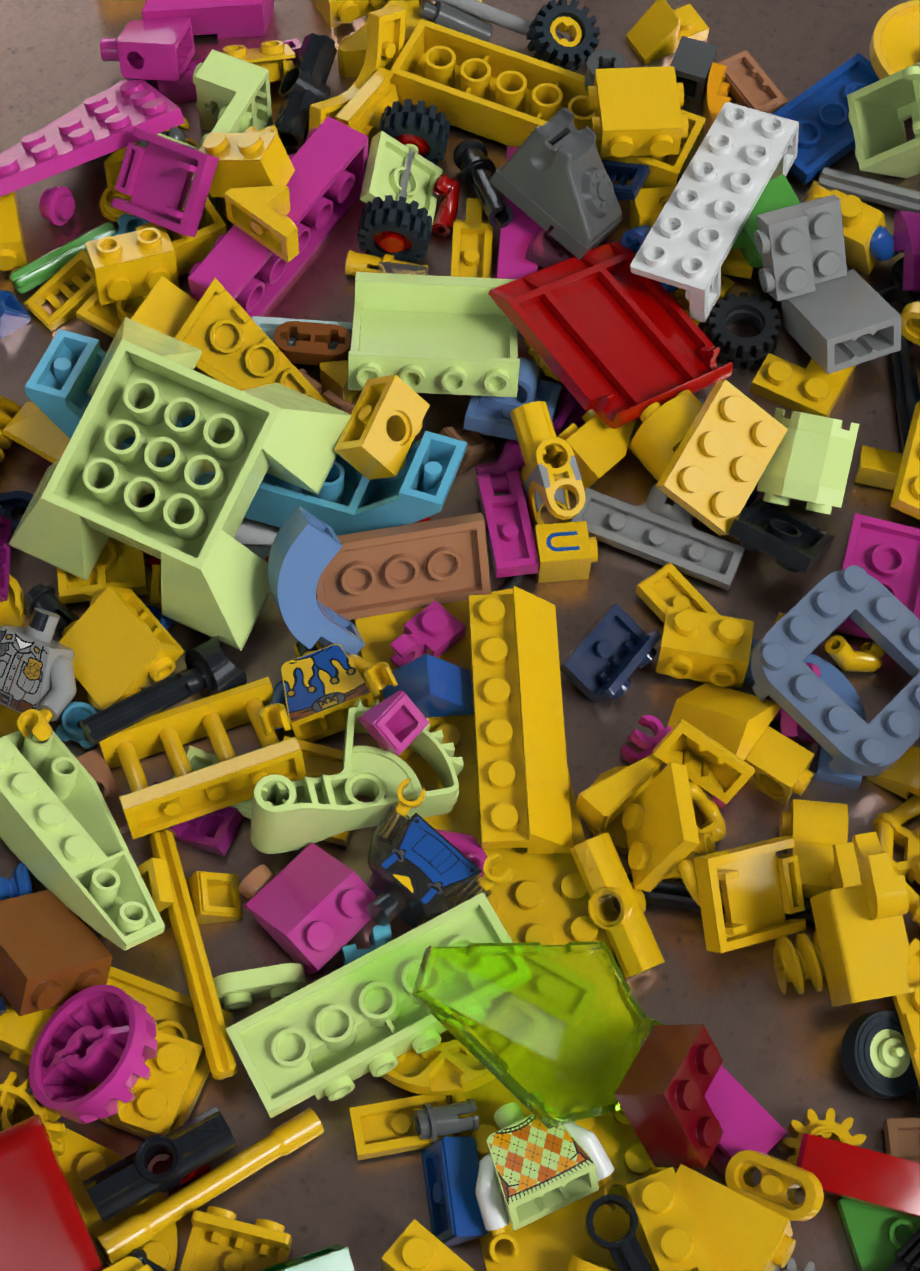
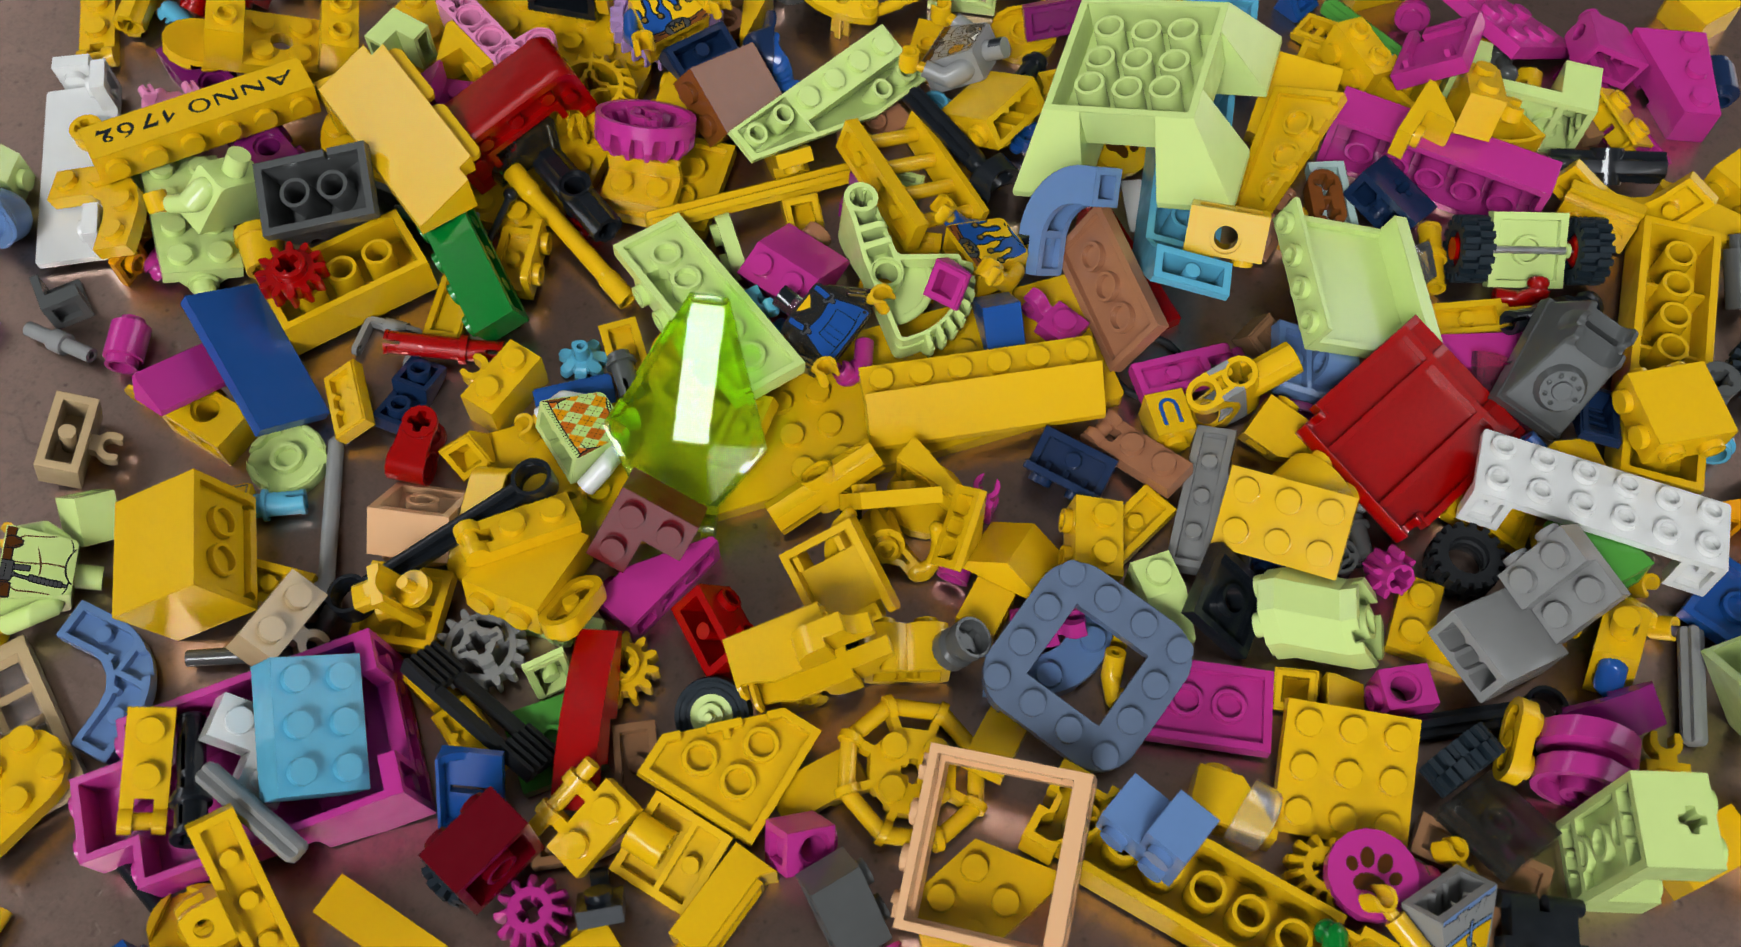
camera: 85 degrees right, 0 degrees up
none -> yellowish green slope [521,646,570,700]
none -> medium azure plant [559,339,608,380]
none -> red brick [671,583,754,679]
none -> dark grey wheel [932,617,992,672]
none -> nougat plate [1080,409,1193,499]
none -> yellowish green slope [1123,550,1196,643]
none -> yellow slope [1273,666,1321,711]
none -> dark blue brick [1343,155,1438,232]
none -> dark pink gear [1362,544,1416,599]
none -> dark pink brick [1364,663,1440,717]

